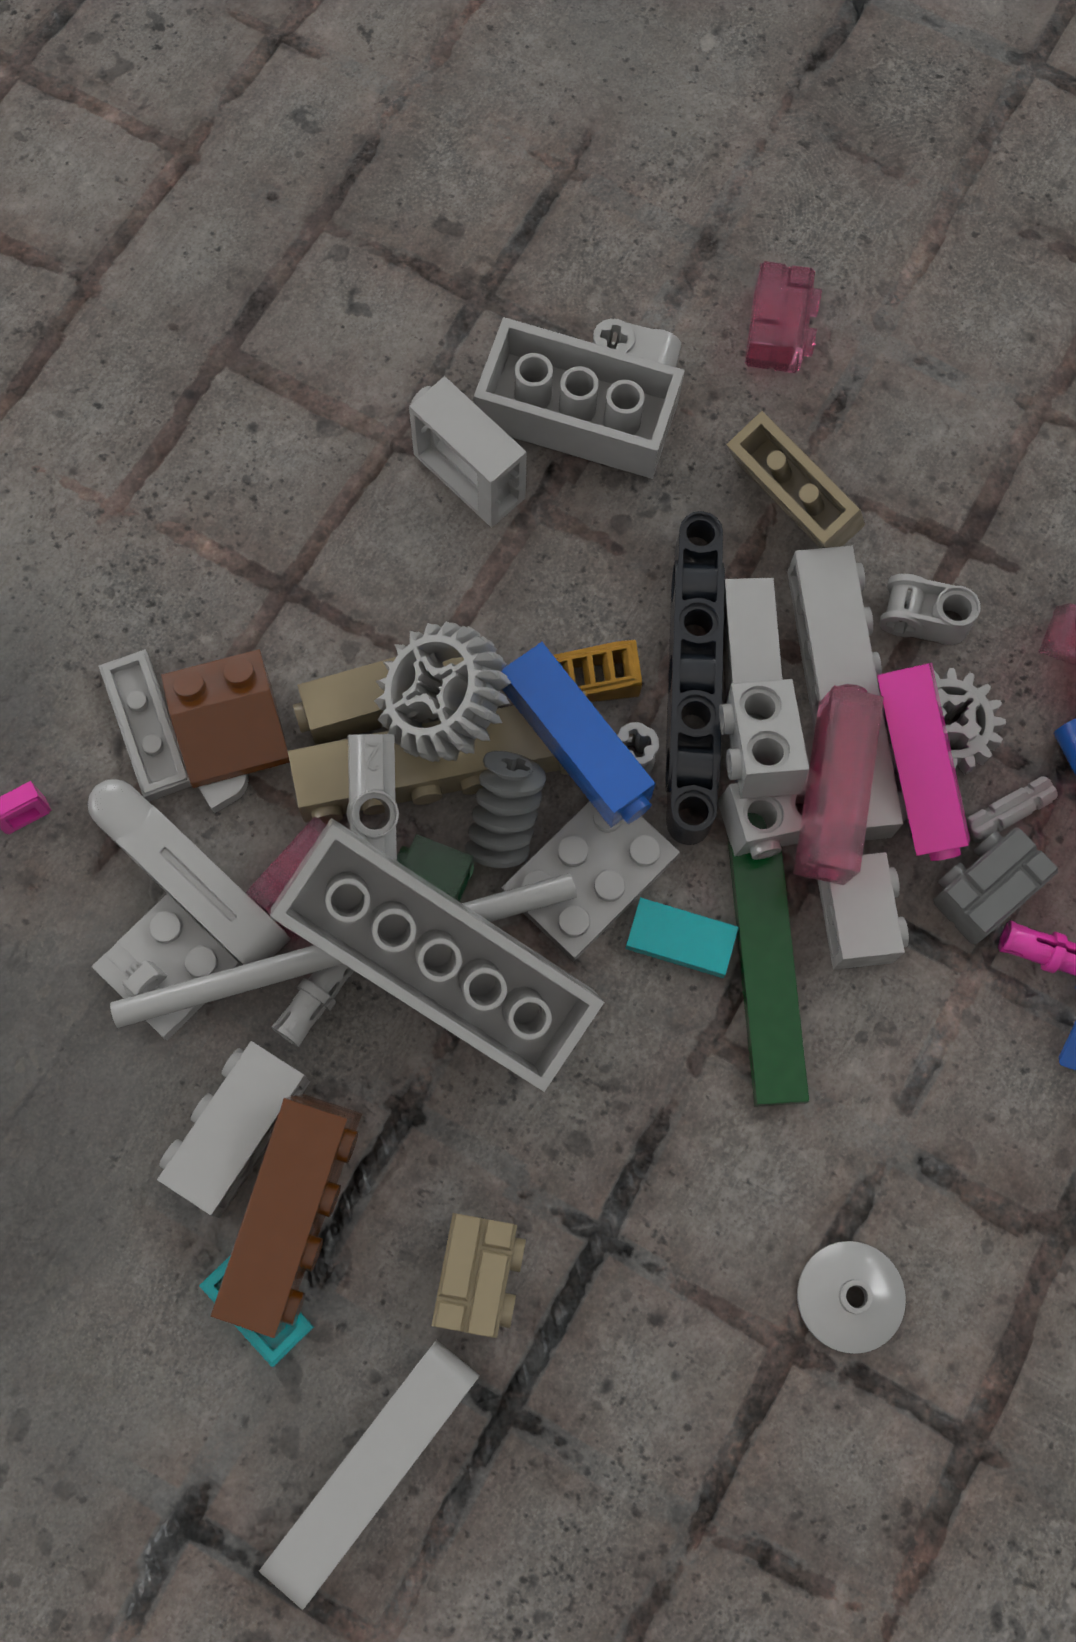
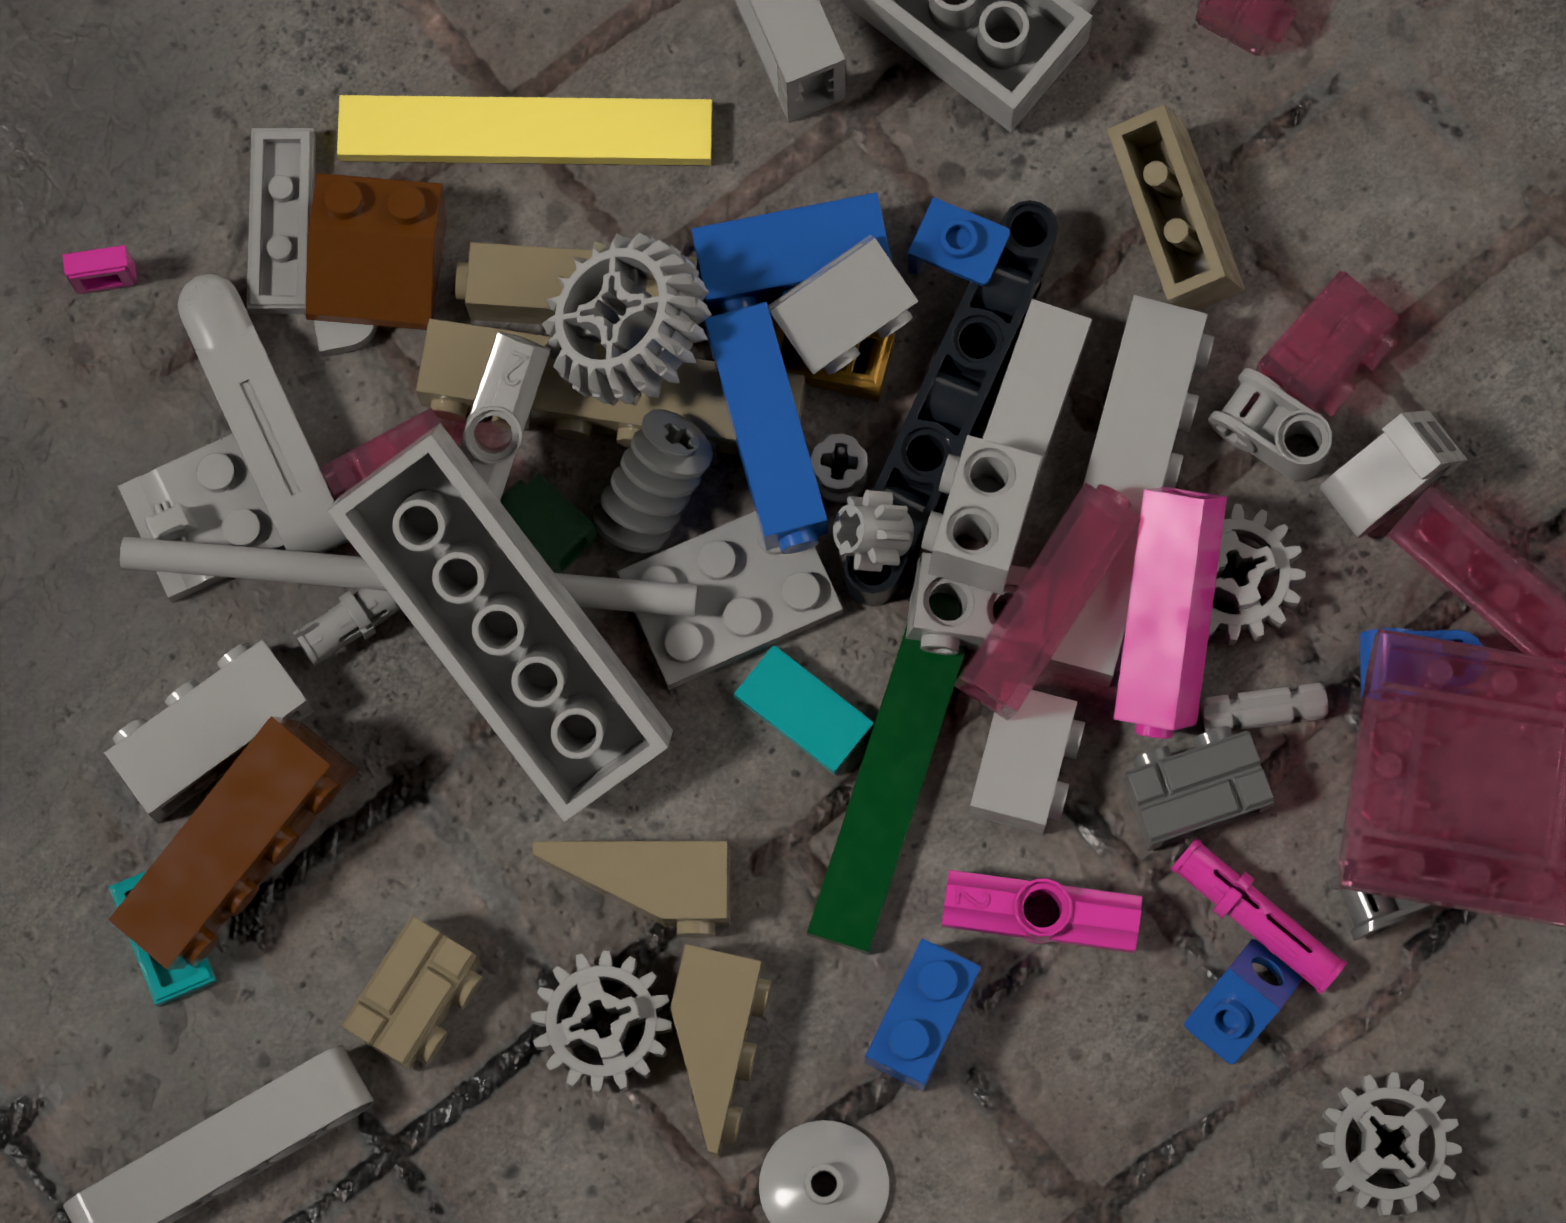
camera: 30 degrees right, 5 degrees up
none -> light yellow tile [337,95,713,166]
none -> light grey gear [531,950,673,1094]
none -> dark tan slope [532,841,730,938]
none -> dark tan slope [670,944,772,1158]
none -> blue brick [692,192,892,317]
none -> light grey brick [768,234,918,375]
none -> light grey gear [833,490,914,572]
none -> blue brick [865,938,981,1092]
none -> blue bracket [908,197,1010,286]
none -> dark pink piece [941,870,1142,953]
none -> clear pink brick [1255,270,1399,417]
none -> light grey tile [1319,410,1468,539]

